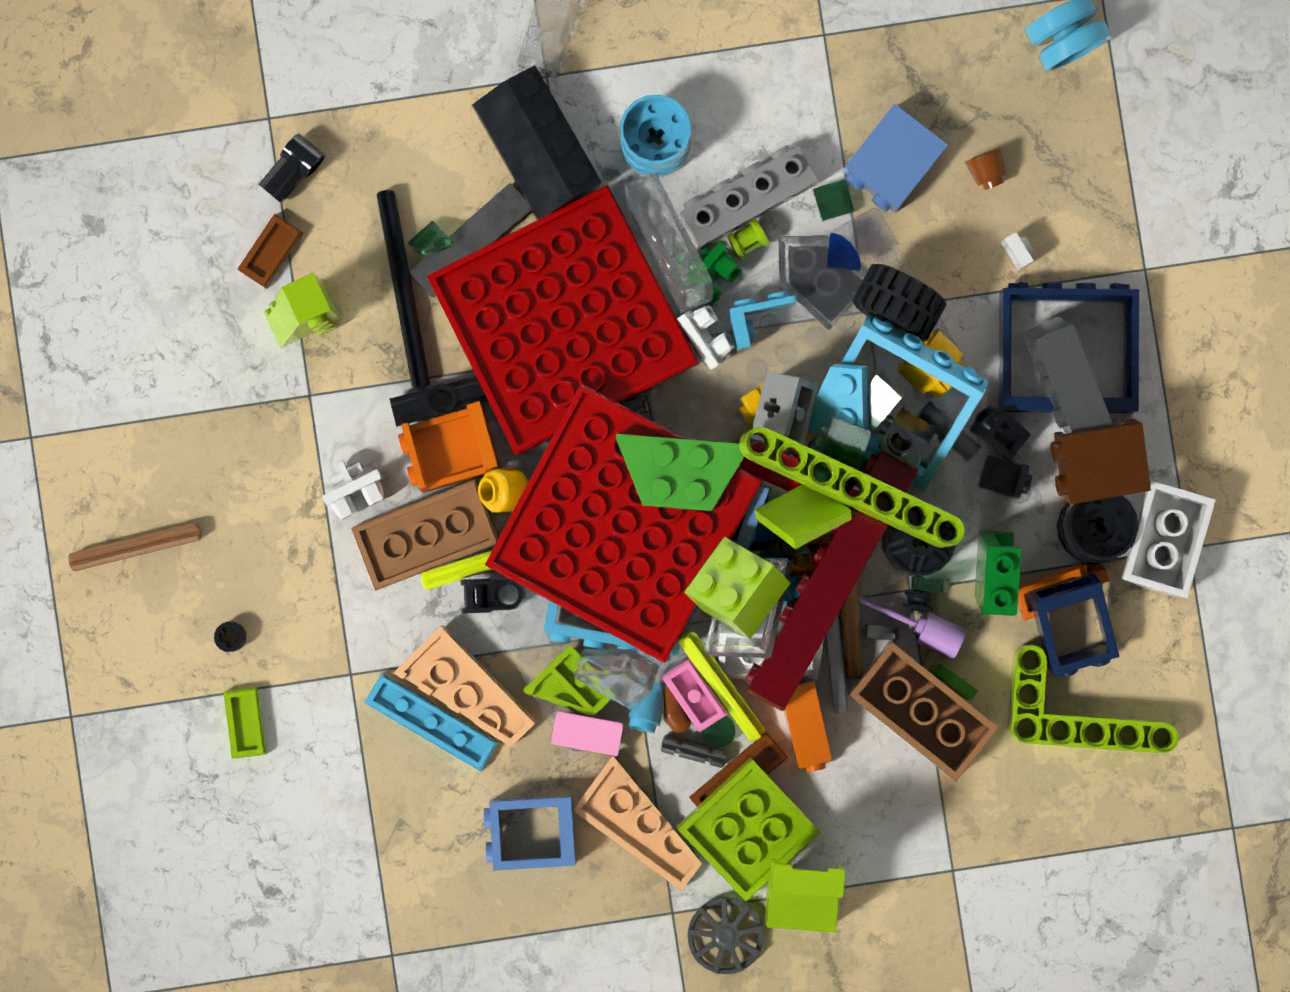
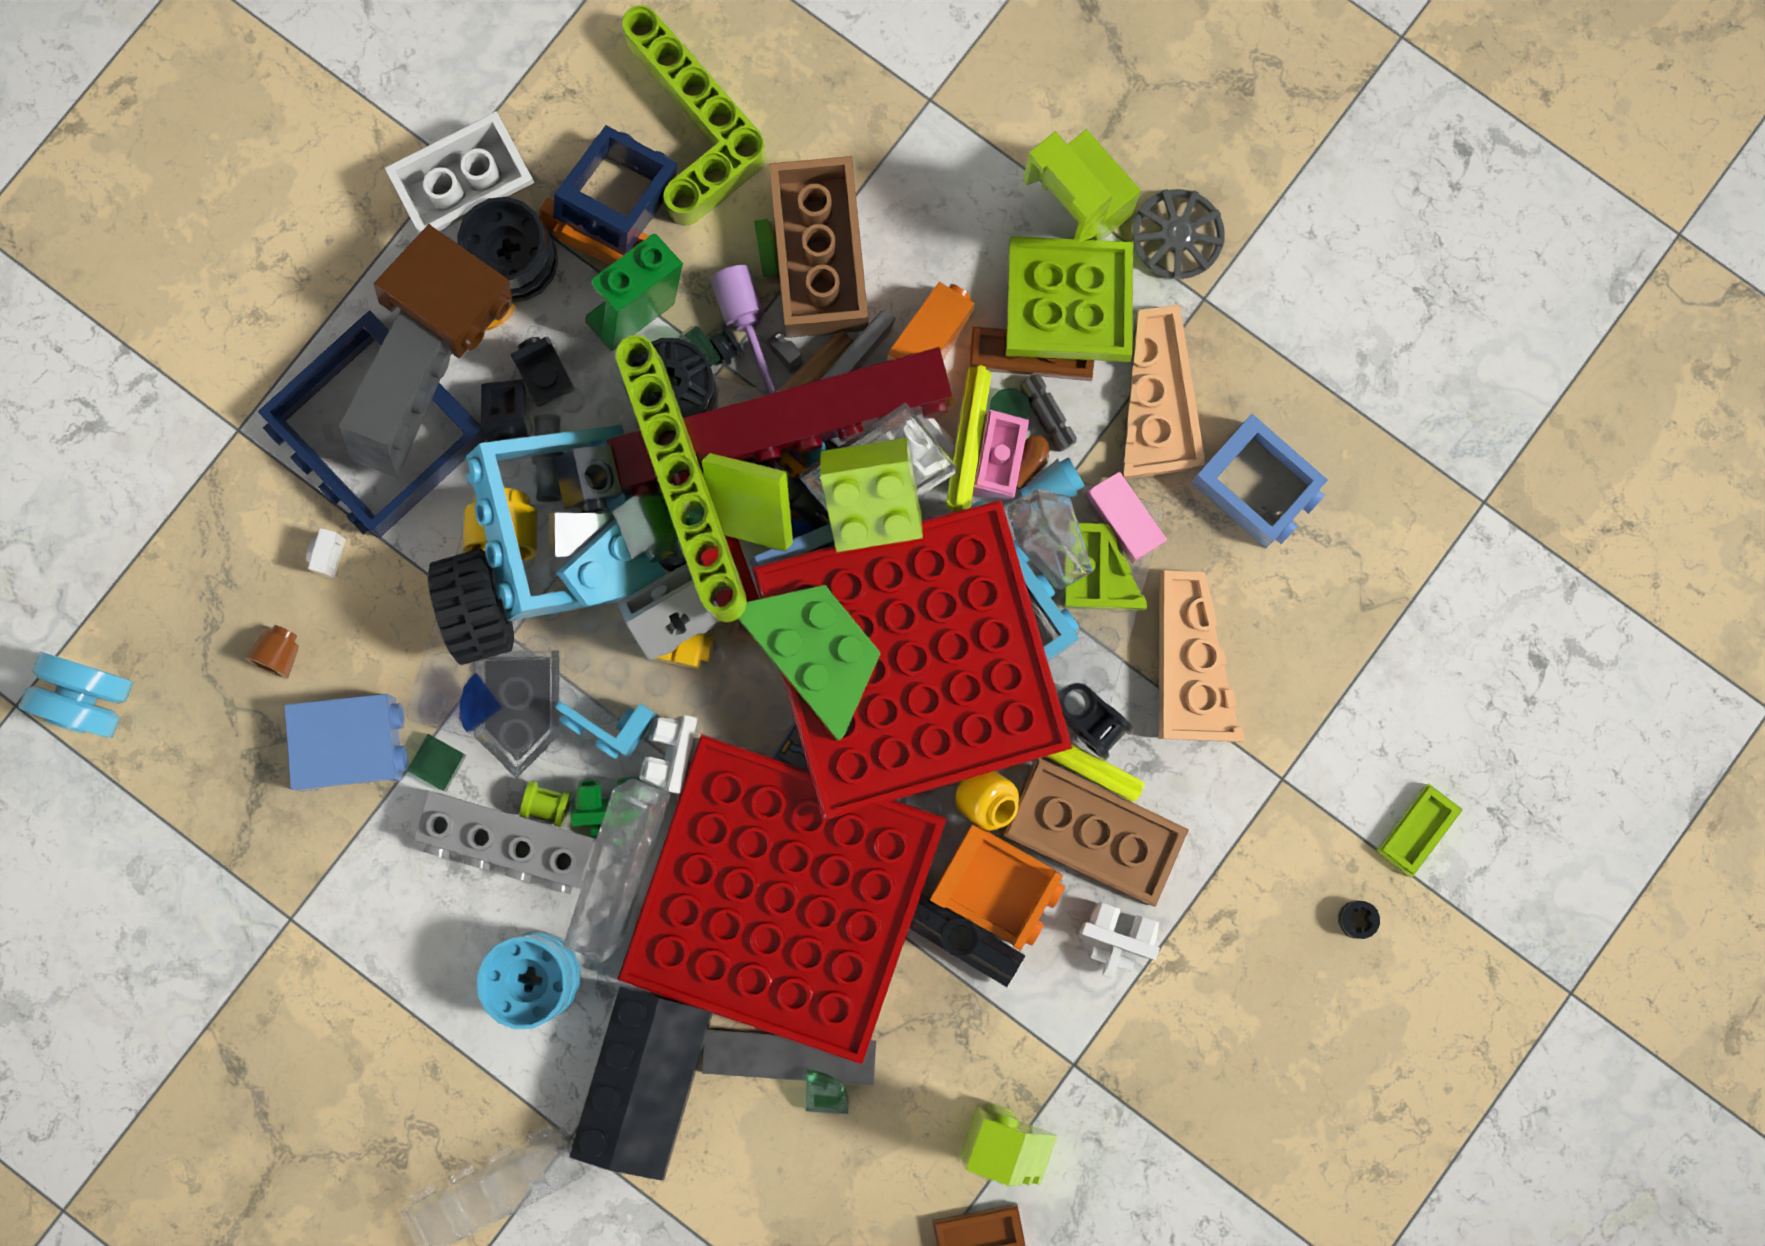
camera: 140 degrees left, 5 degrees down
medium nougat axle [68,523,201,571] -> none
medium azure tile [364,673,498,772] -> none
black axle [376,190,430,388] -> none

